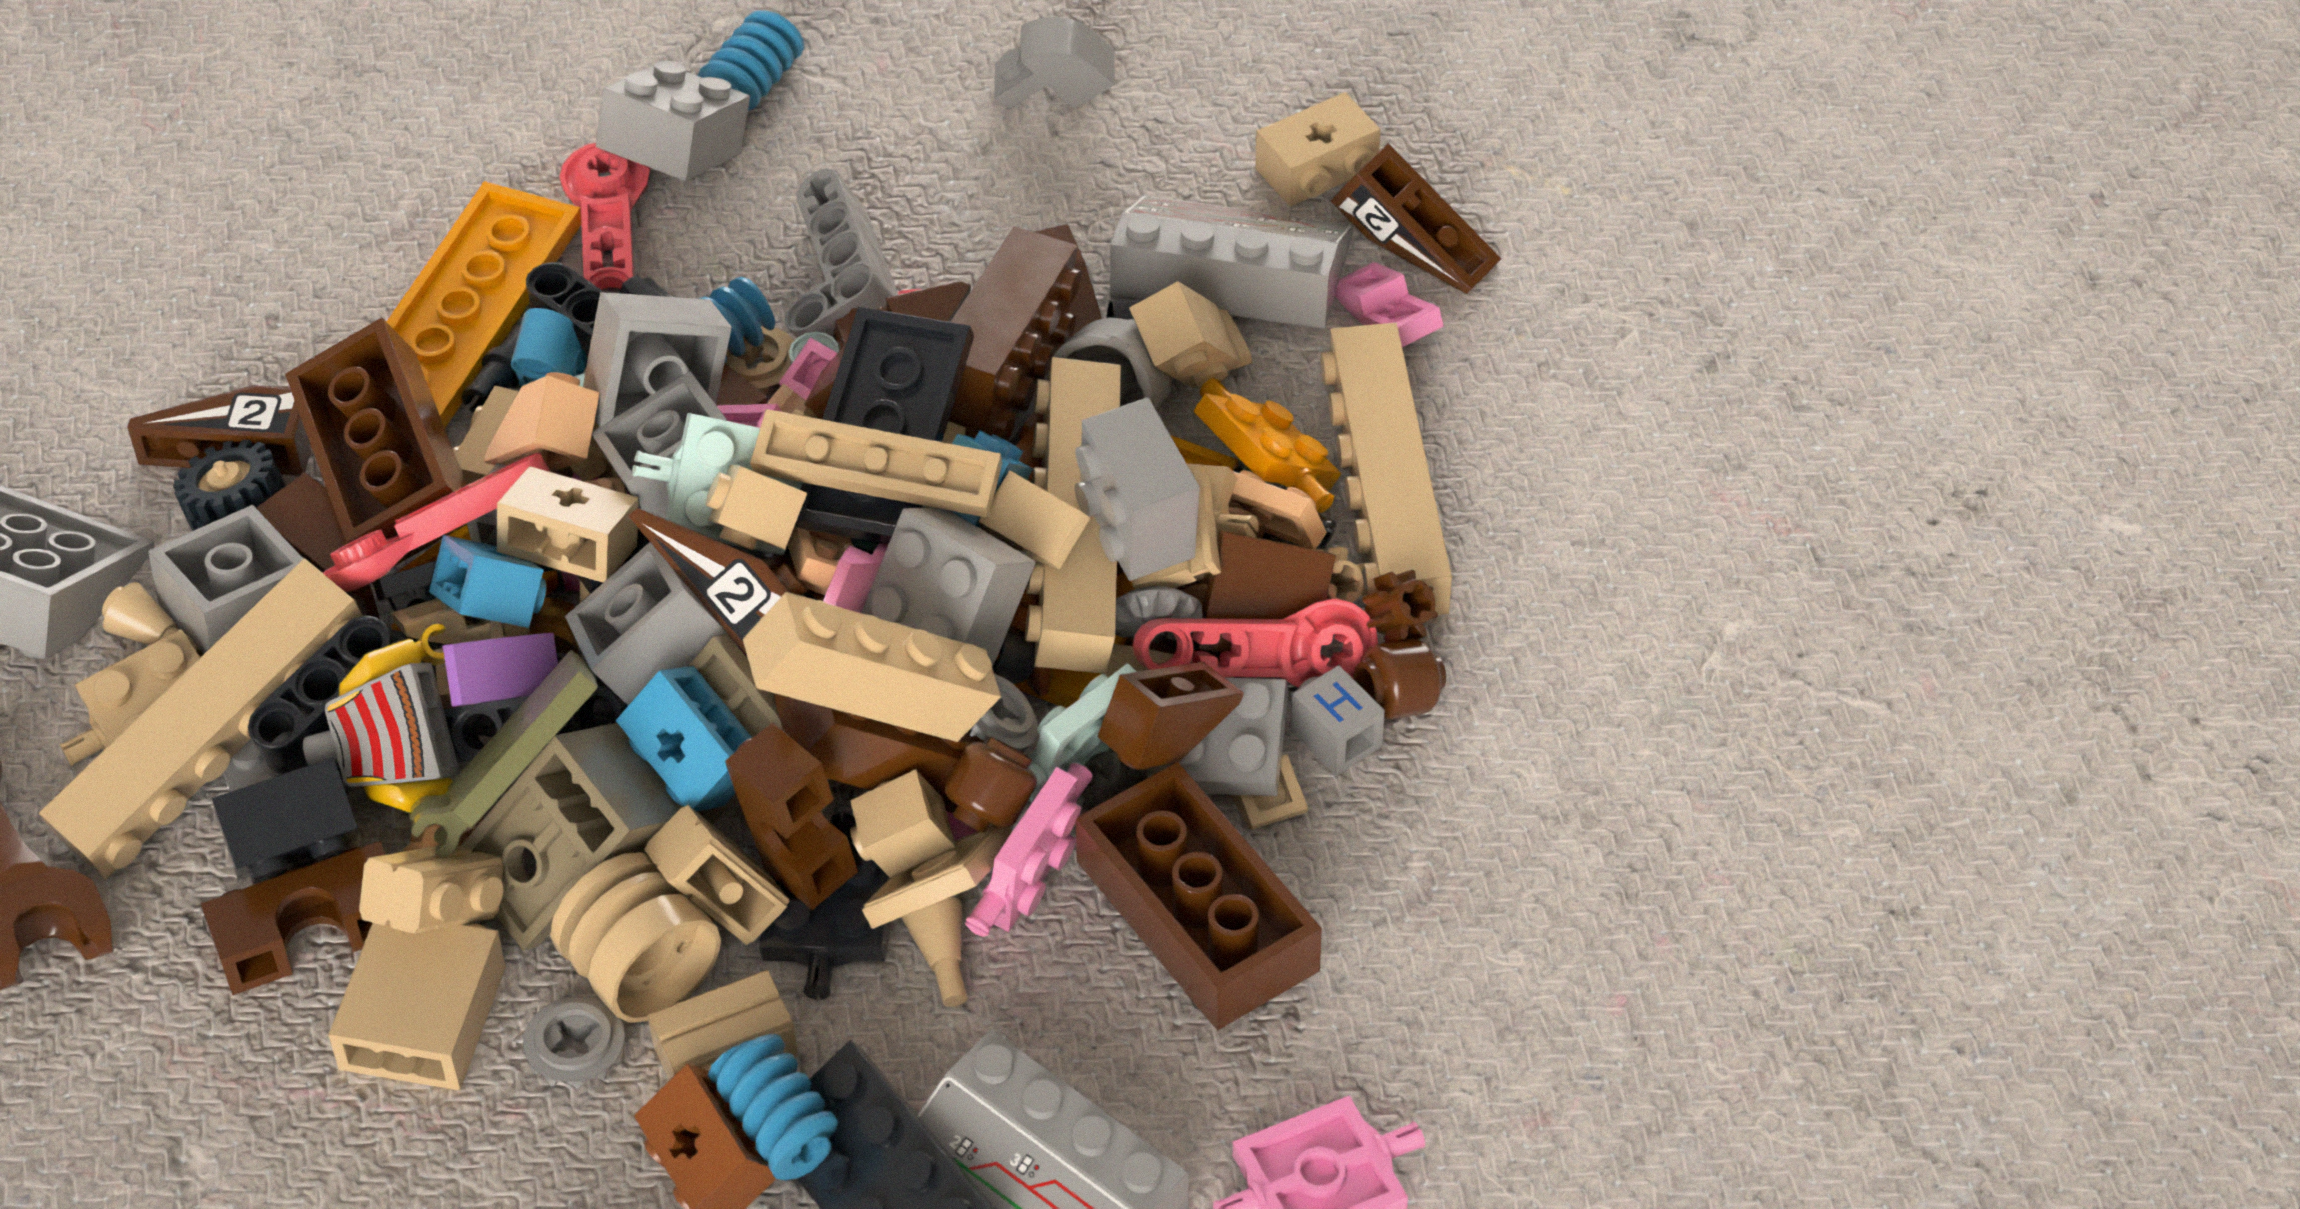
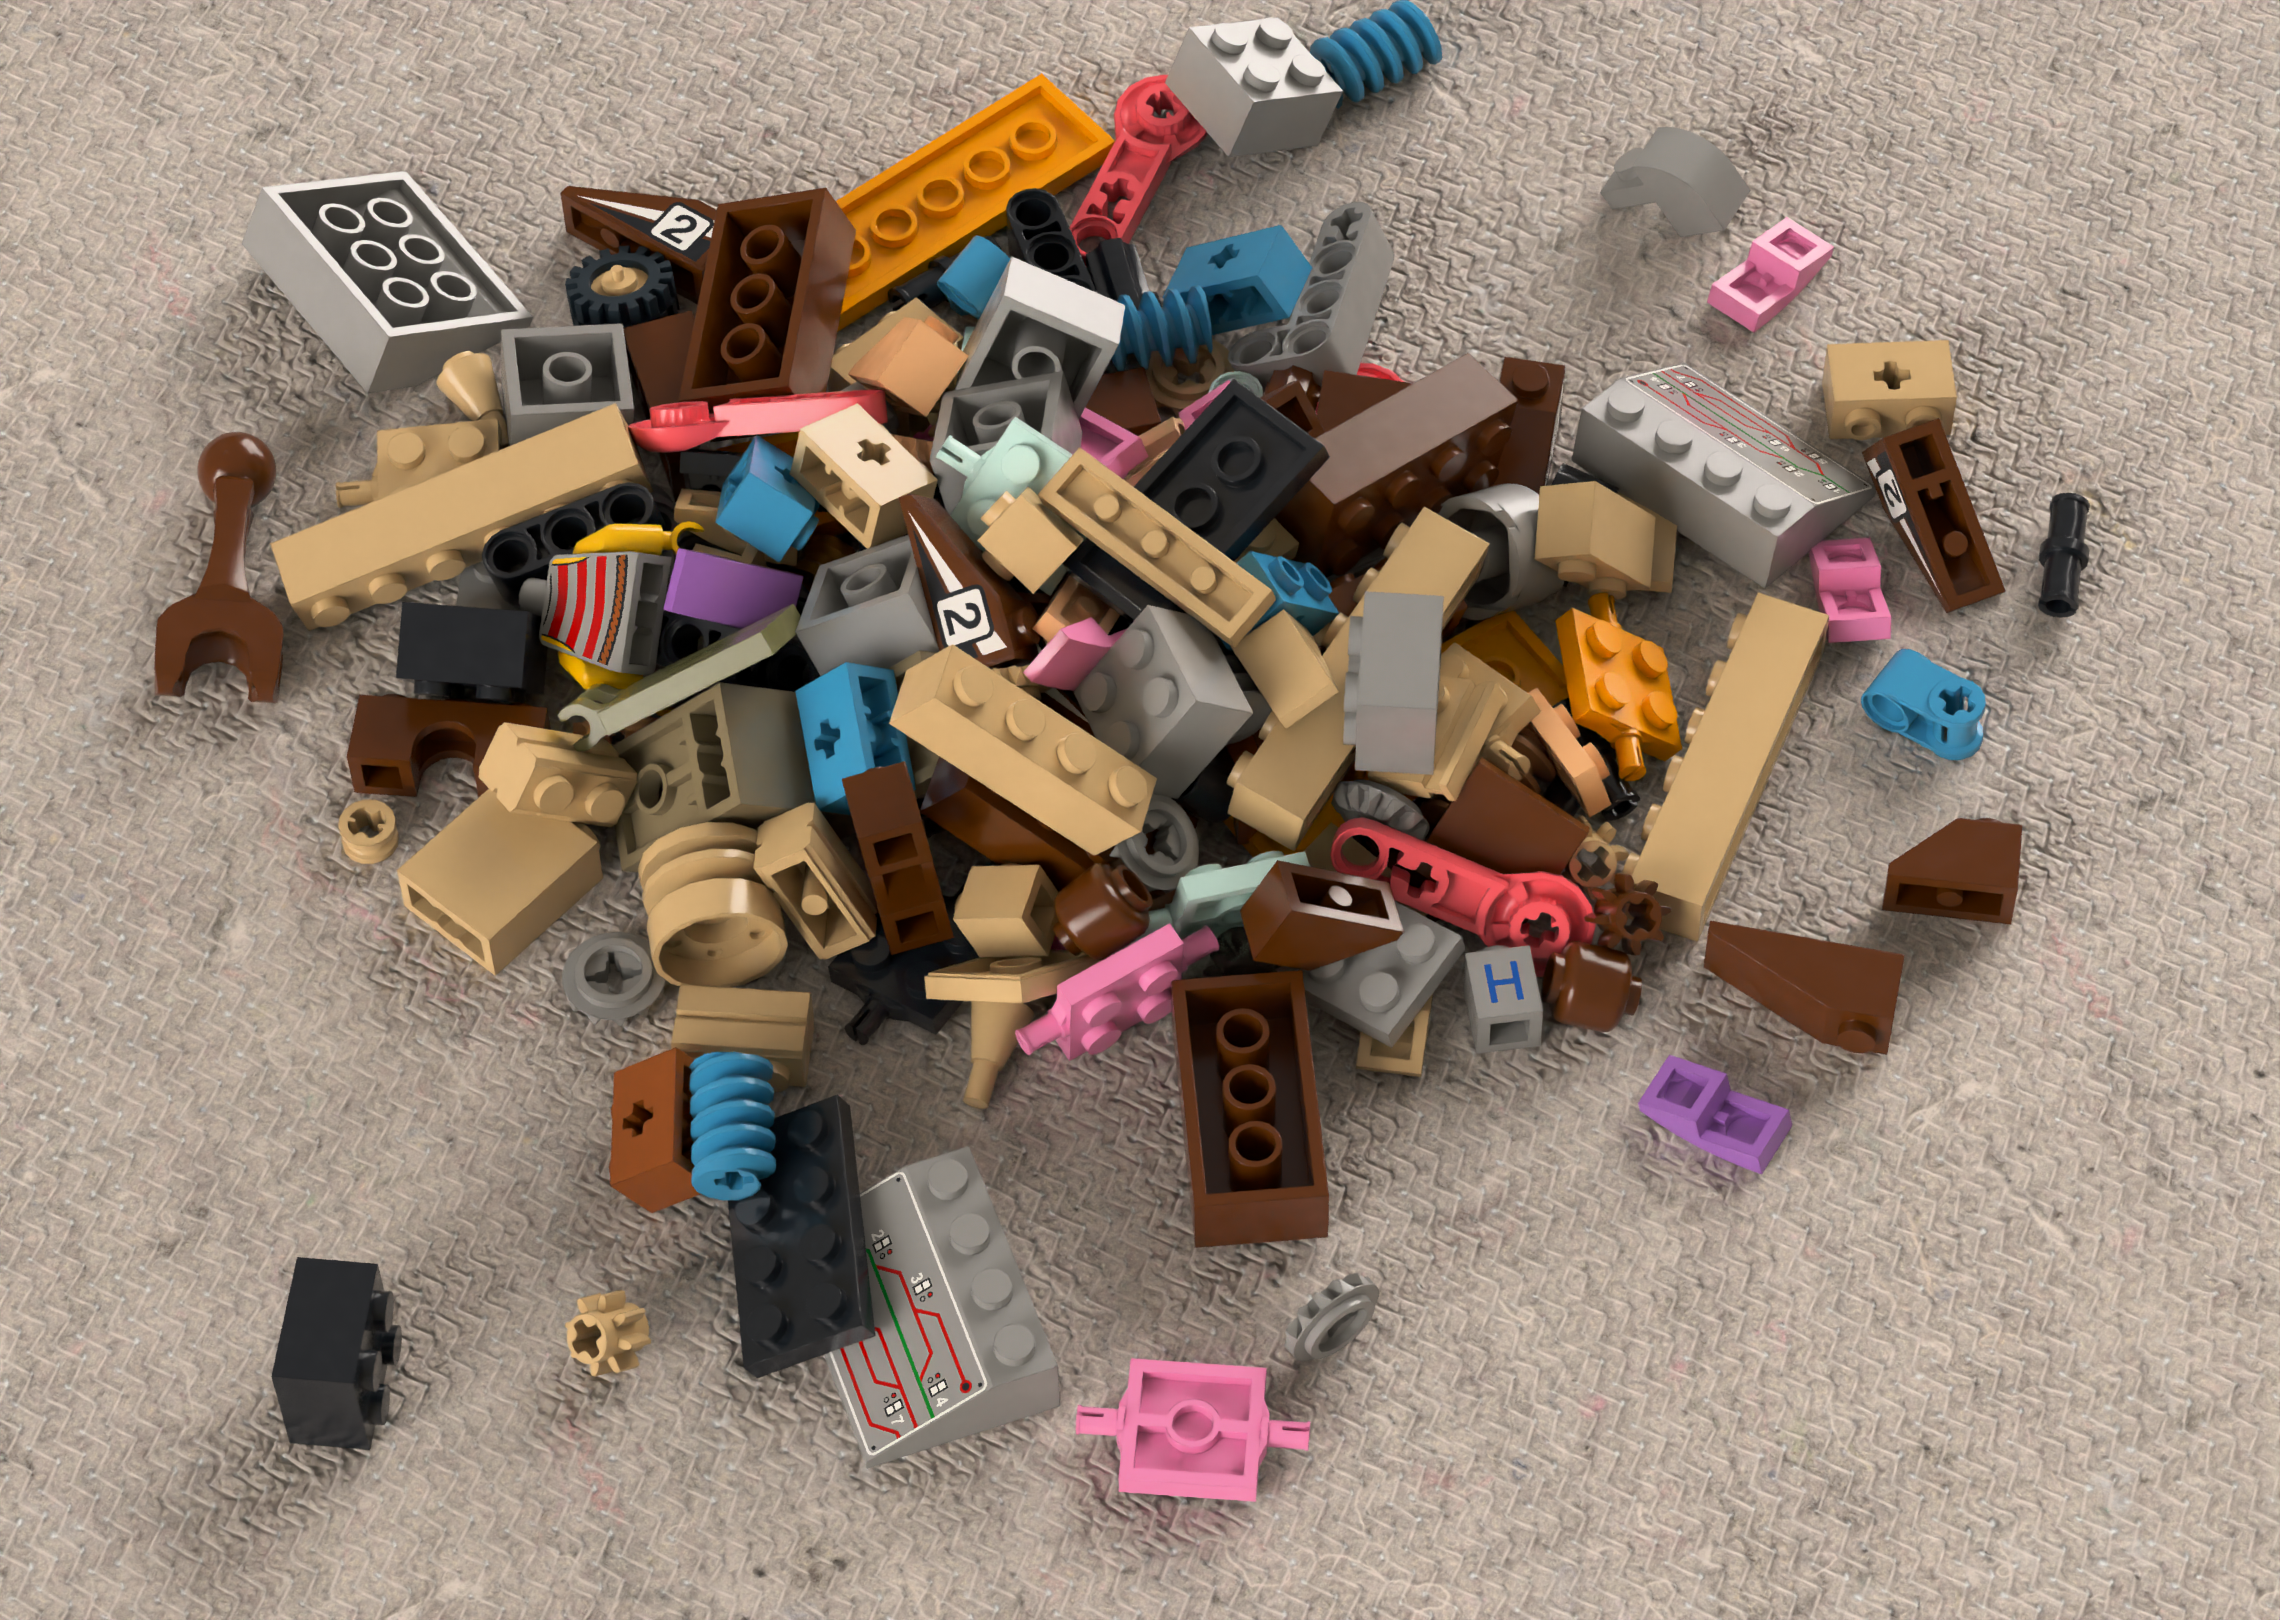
camera: 30 degrees right, 5 degrees up
none -> tan bush [338,799,399,864]
none -> dark azure brick [1163,225,1312,335]
none -> light grey gear [1284,1273,1379,1361]
none -> medium lavender slope [1638,1055,1792,1174]
none -> reddish brown slope [1704,921,1905,1055]
none -> bright pink slope [1707,217,1834,333]
none -> dark azure piece [1861,649,1986,760]
none -> reddish brown slope [1882,818,2023,925]
none -> black pin [2038,493,2090,618]

